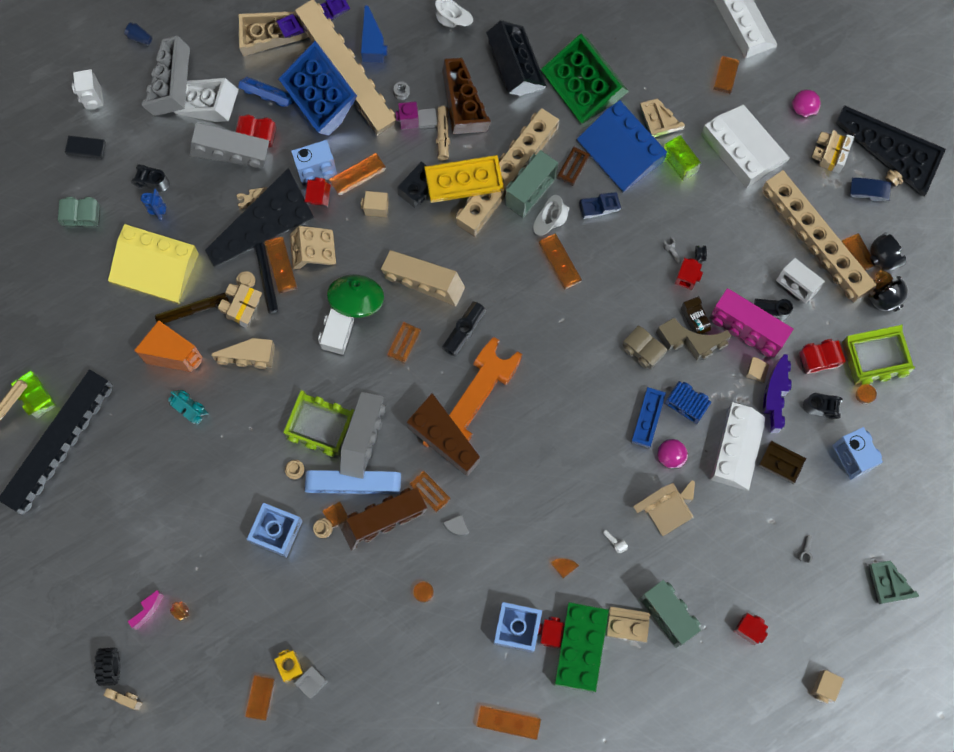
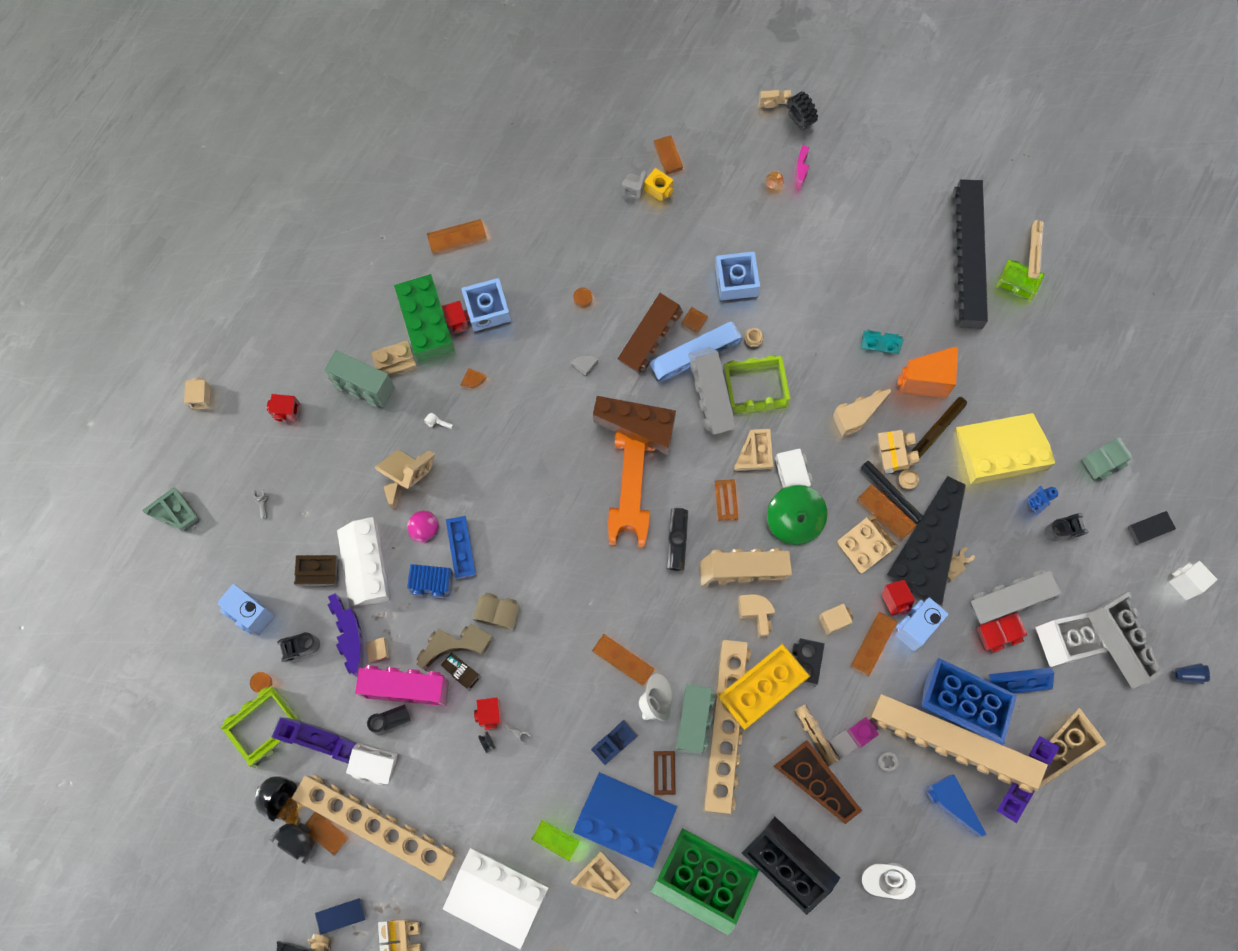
camera: 155 degrees right, 0 degrees up
tan plate [313,518,333,538] -> none
clear orange tile [410,471,451,513] -> none
red brick [799,339,846,374] -> none
none -> dark purple slope [271,717,357,764]
none -> tan wing [734,429,773,471]
none -> tan brick [738,594,775,638]

